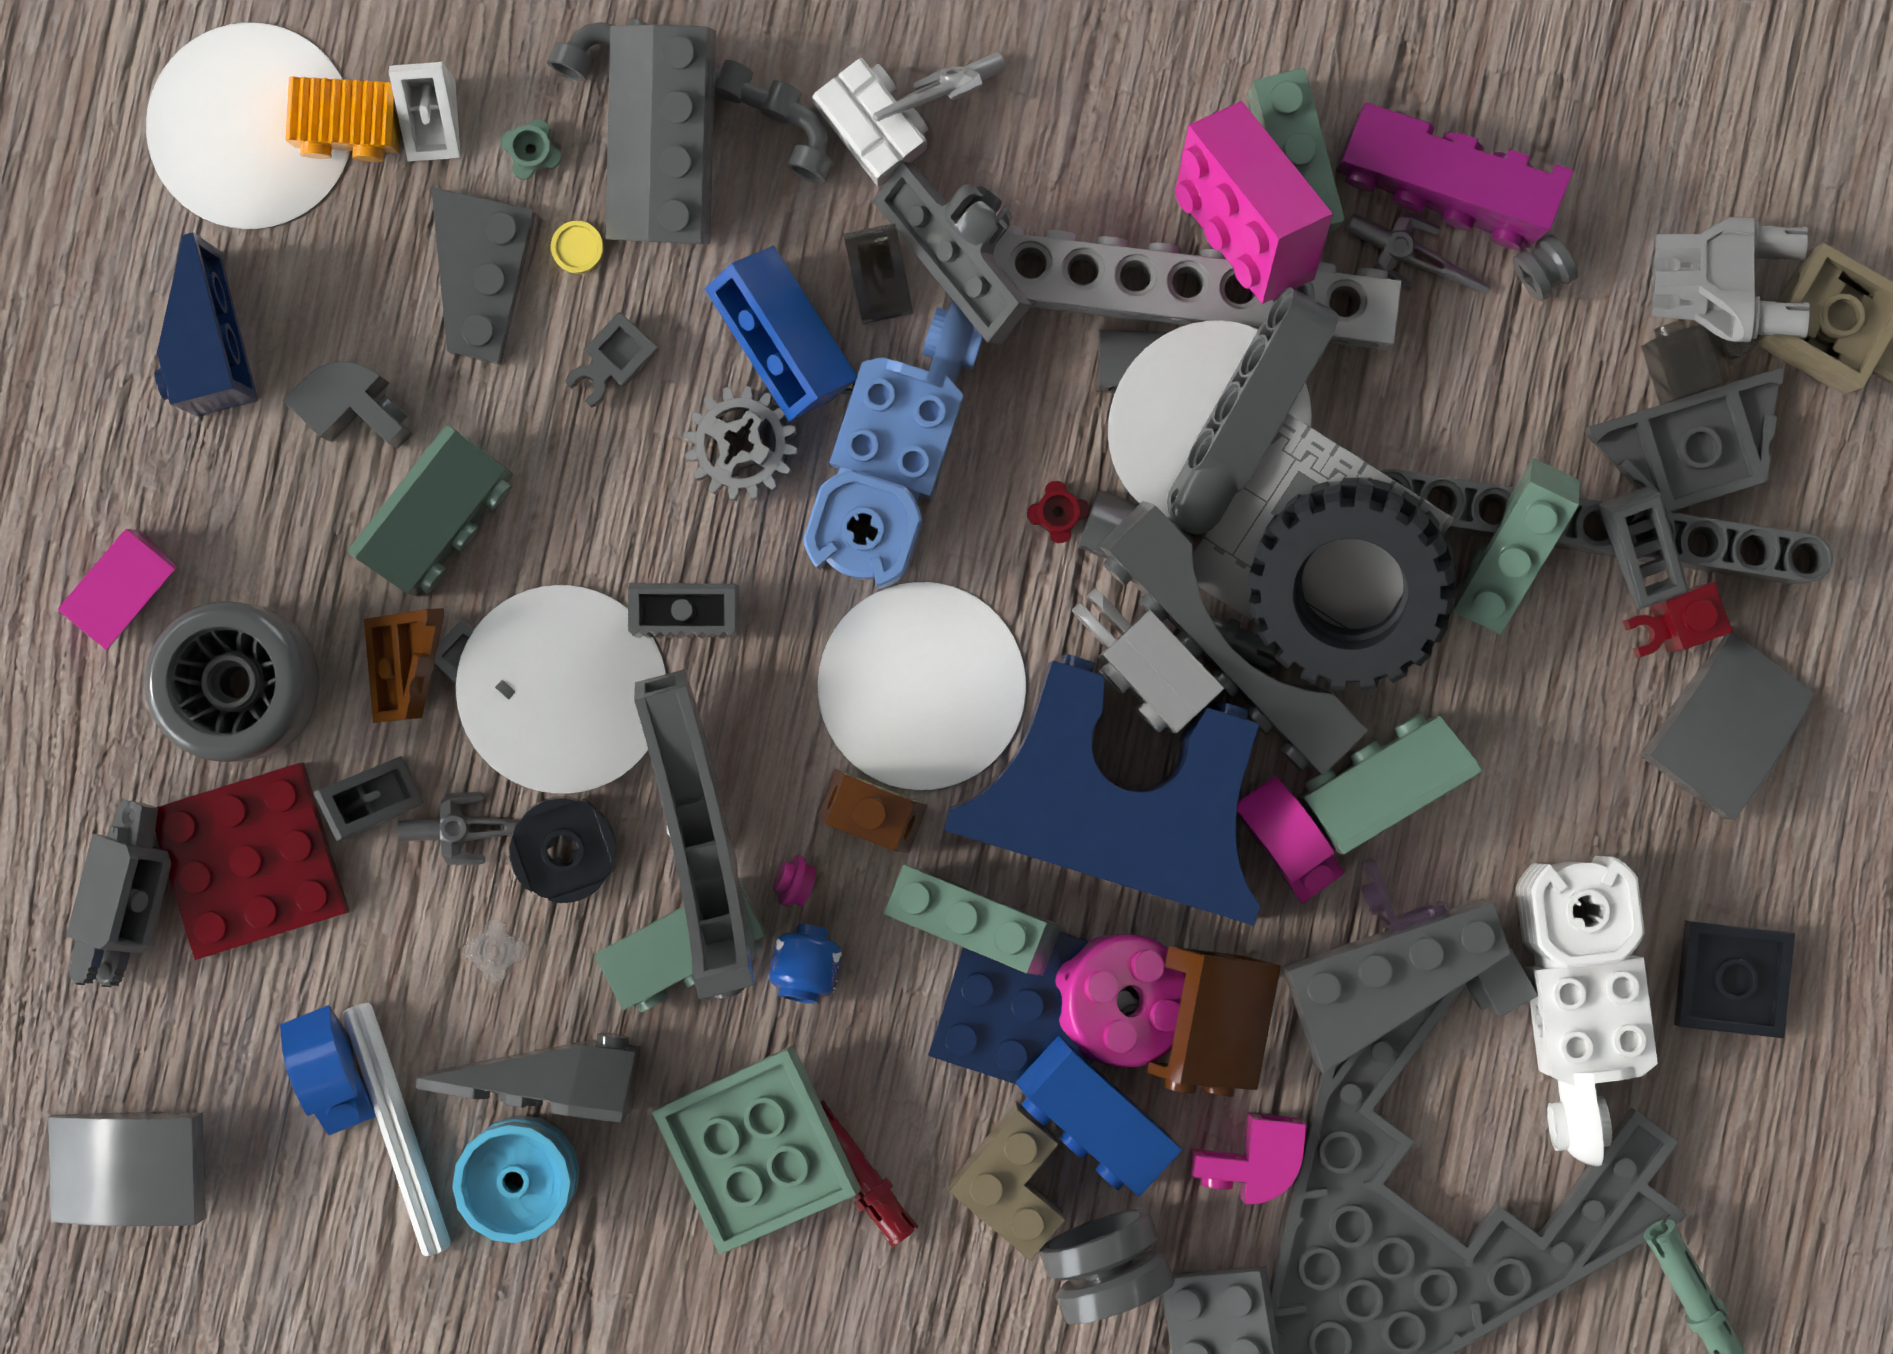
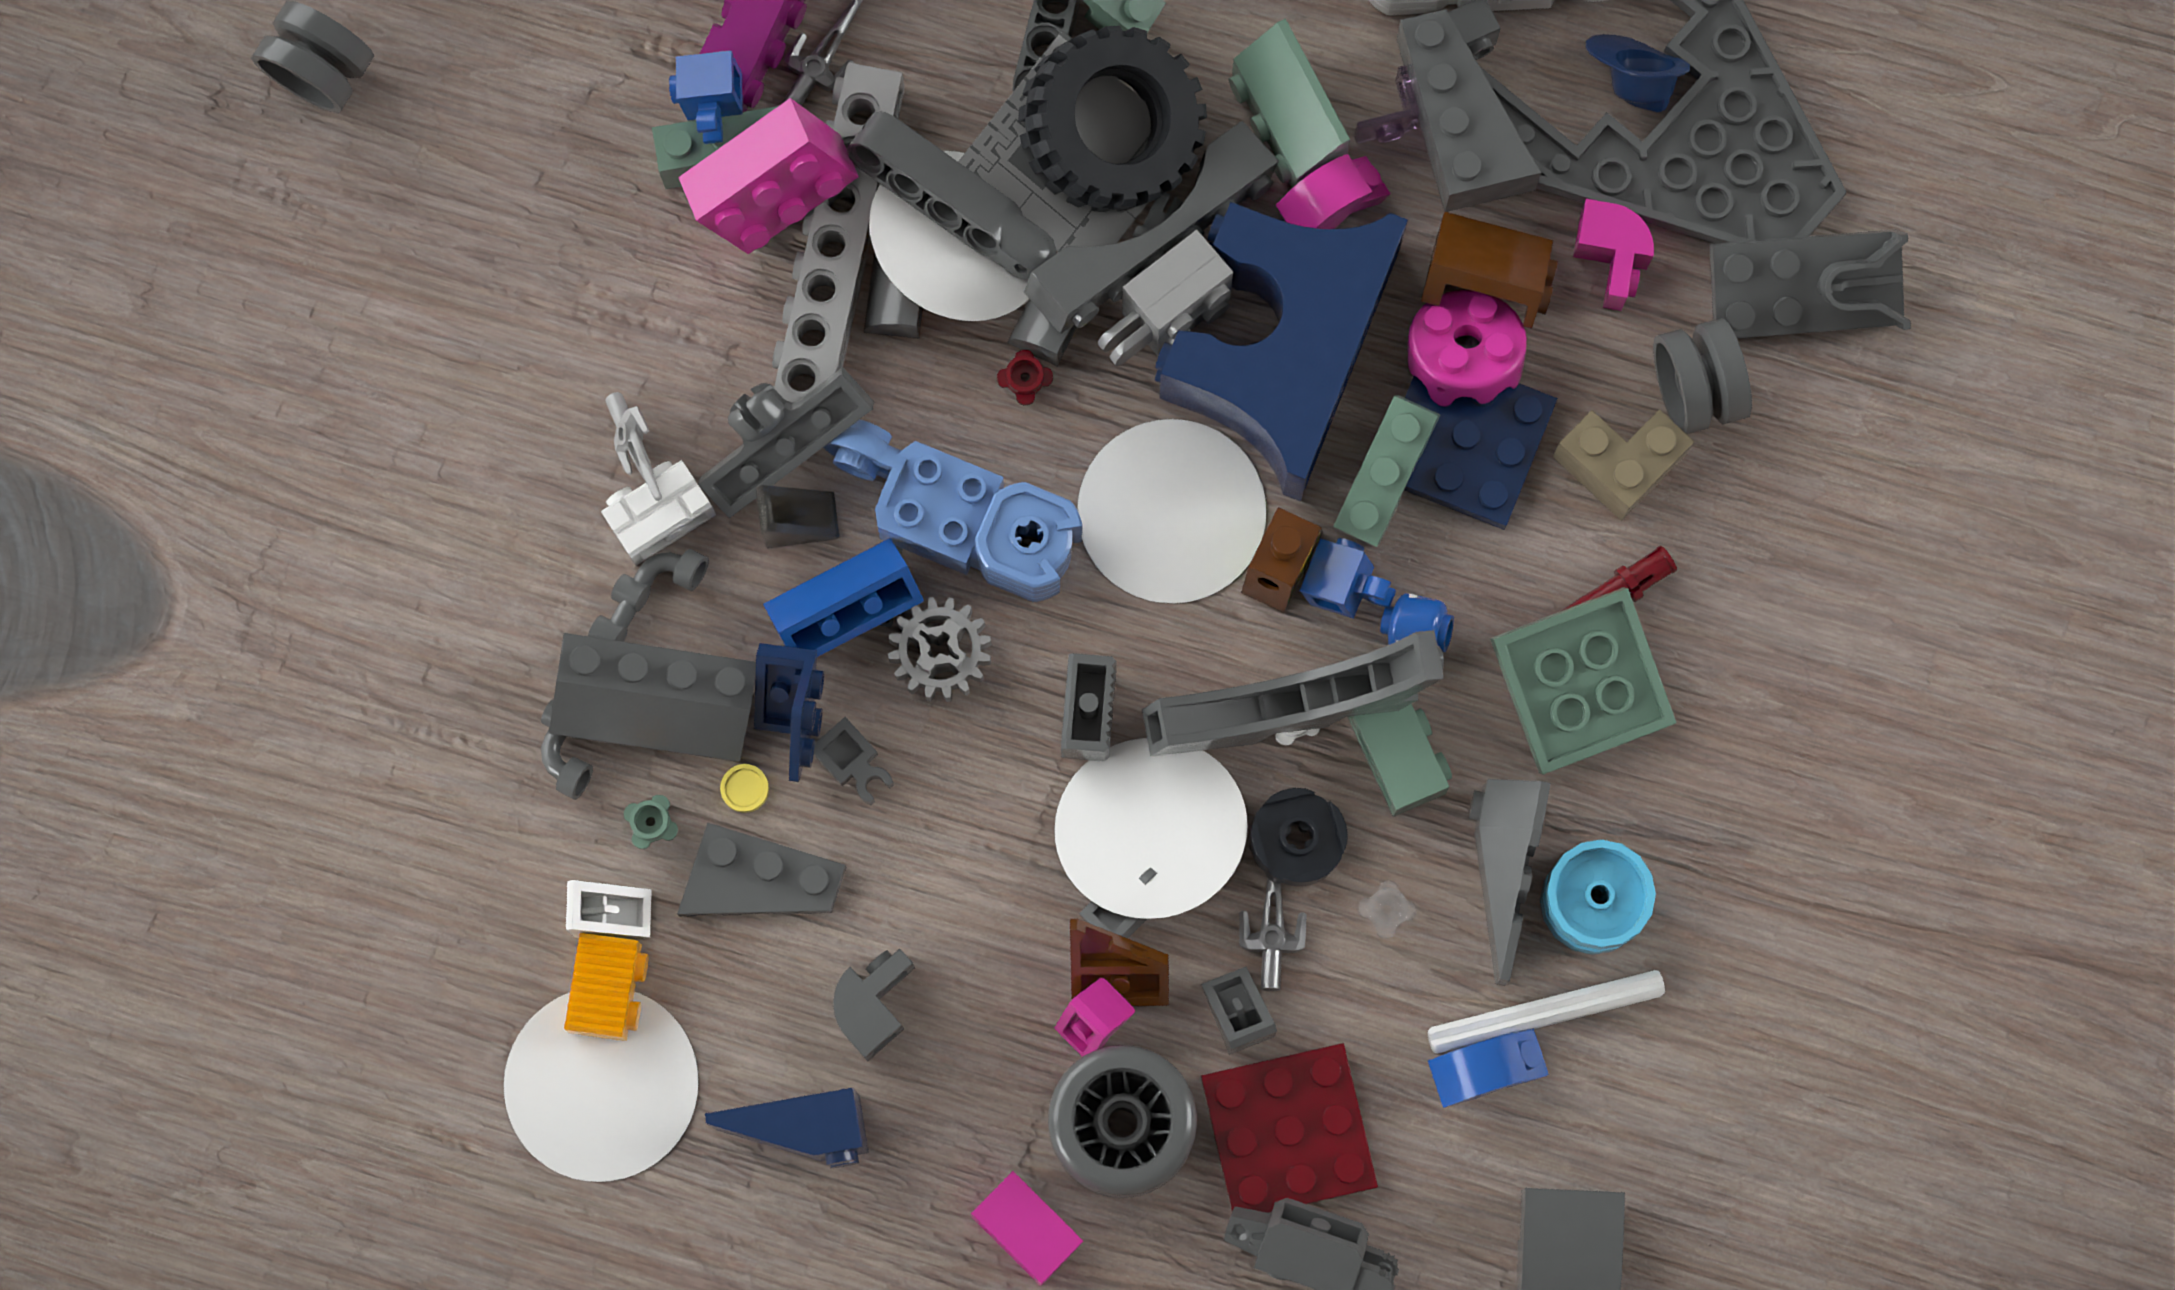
camera: 80 degrees left, 10 degrees down
sand green slope [347,424,513,597] -> none
dark pink plate [773,855,816,907] -> none
blue brick [1016,1036,1182,1197] -> none
none -> brick [669,51,743,144]
none -> dark blue bracket [754,643,824,782]
none -> dark pink slope [1054,978,1135,1057]
none -> blue brick [1300,538,1396,619]
none -> dark blue piece [1585,34,1690,113]

